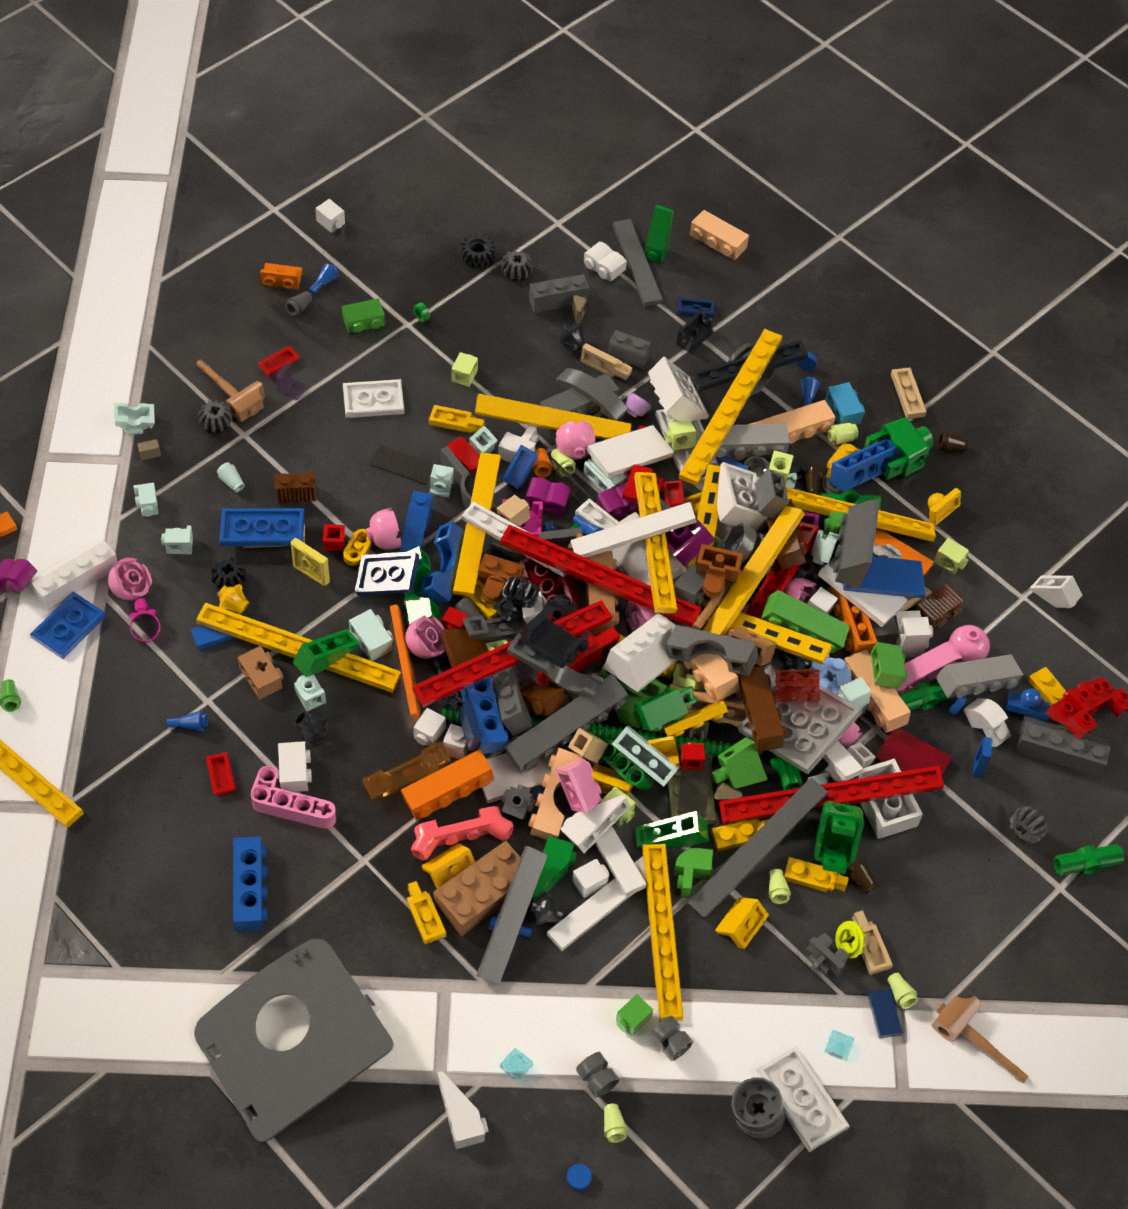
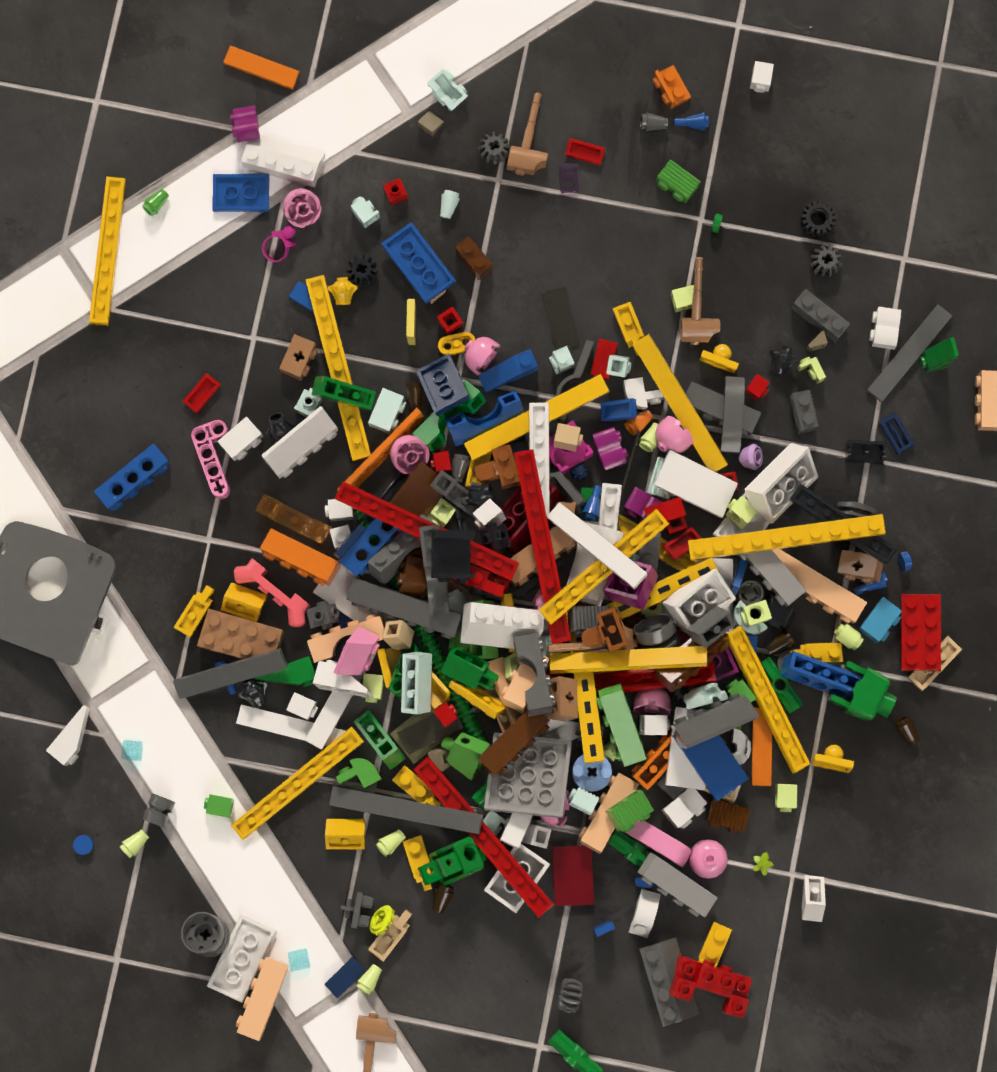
camera: 60 degrees right, 25 degrees up
light aqua brick [133,483,159,517] -> none
blue cone [166,710,208,732] -> none
white tile [343,379,404,418] -> none
black gear [502,576,540,608] -> none
tan hinge [580,344,632,380] -> none
dark grey wheel [649,1015,694,1062] -> none
clear red brick [775,669,821,702] -> none
blue tile [1005,688,1051,721] -> none
none -> light nougat brick [236,956,290,1041]
none -> white slope [262,406,338,479]
none -> red plate [383,178,408,206]
none -> dark brown cone [405,382,423,410]
none -> medium nougat piece [680,257,720,345]
none -> yellow tile [699,344,739,374]
none -> red plate [744,374,770,401]
none -> lime plant [753,852,774,876]
none -> yellowish green bracket [797,357,826,384]
none -> medium nougat brick [838,550,883,584]
none -> red plate [901,594,941,672]

